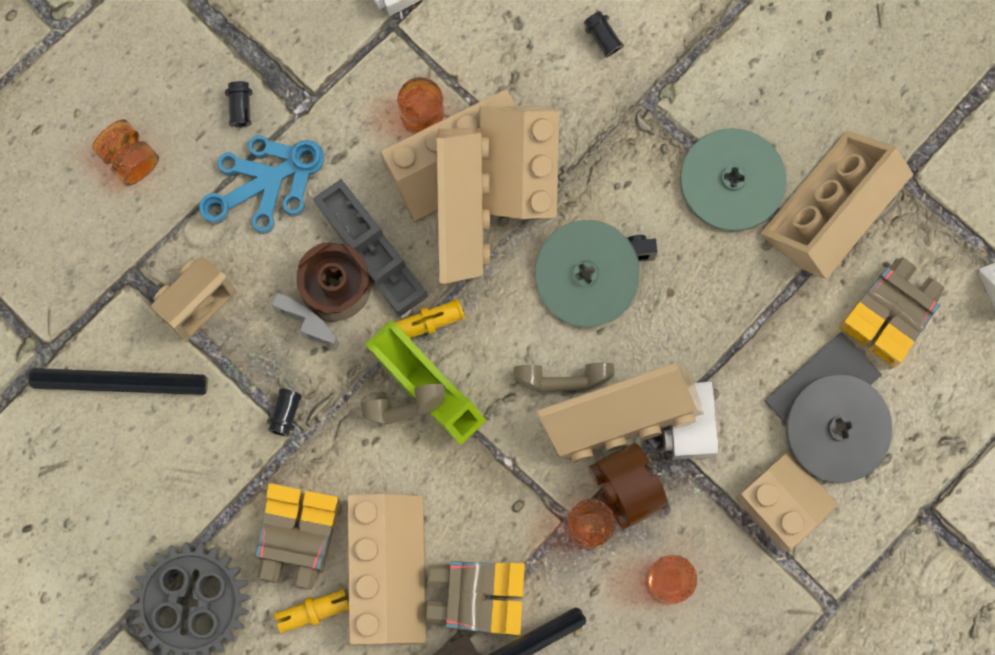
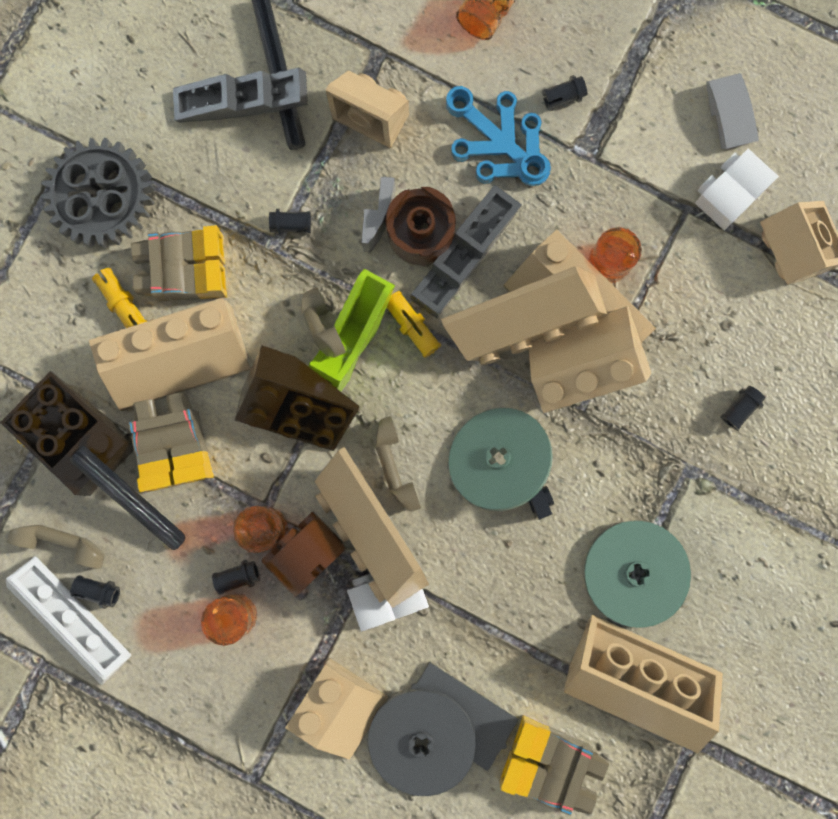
camera: 80 degrees right, 5 degrees up
none -> dark grey slope [173,67,308,122]
none -> black pin [212,560,260,595]
none -> dark brown slope [234,345,359,451]

